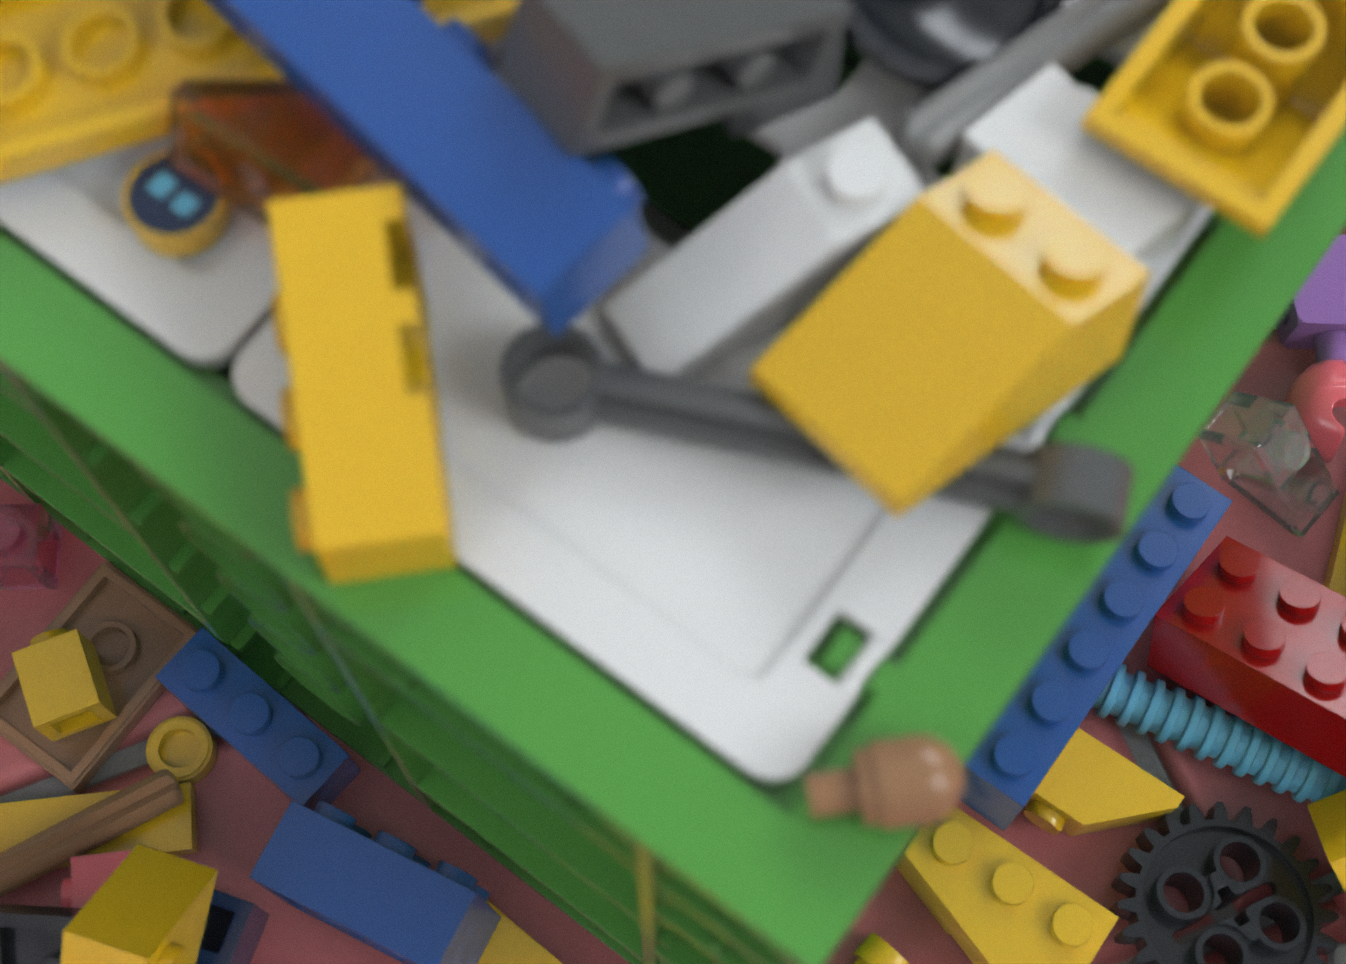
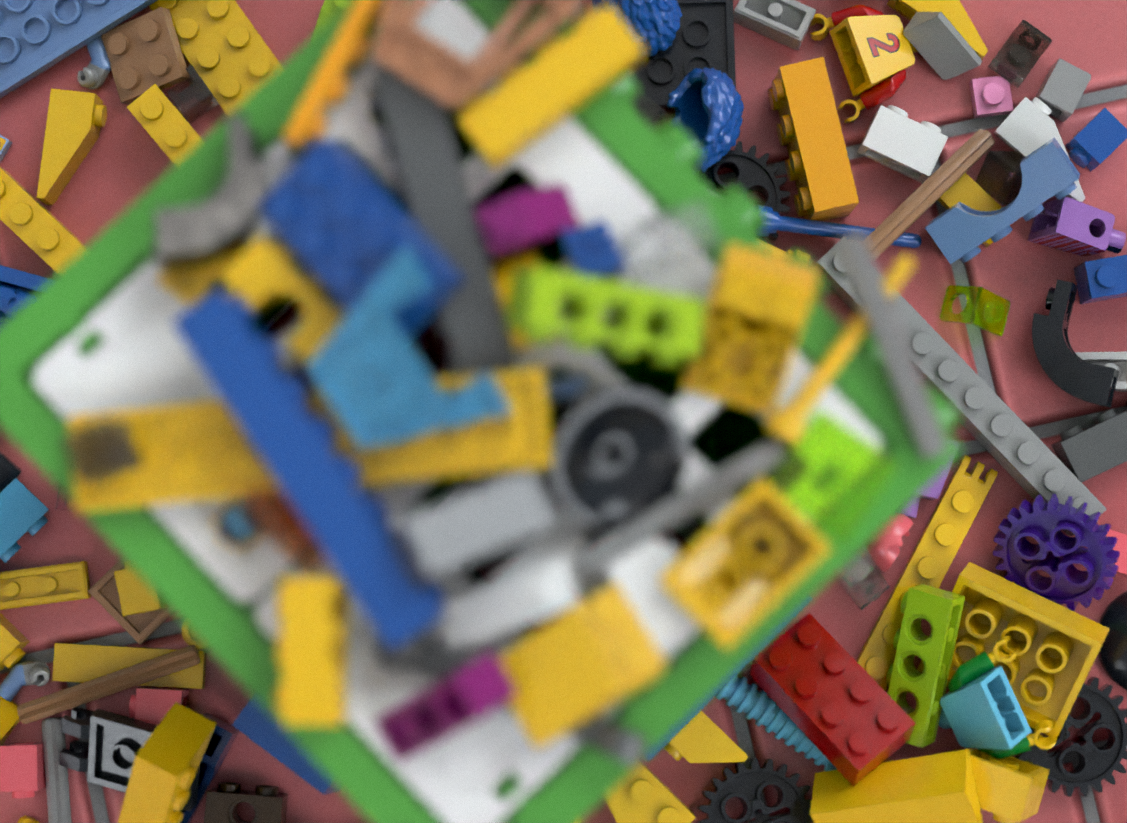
camera: 10 degrees right, 15 degrees up
none -> magenta slope [374,650,518,761]

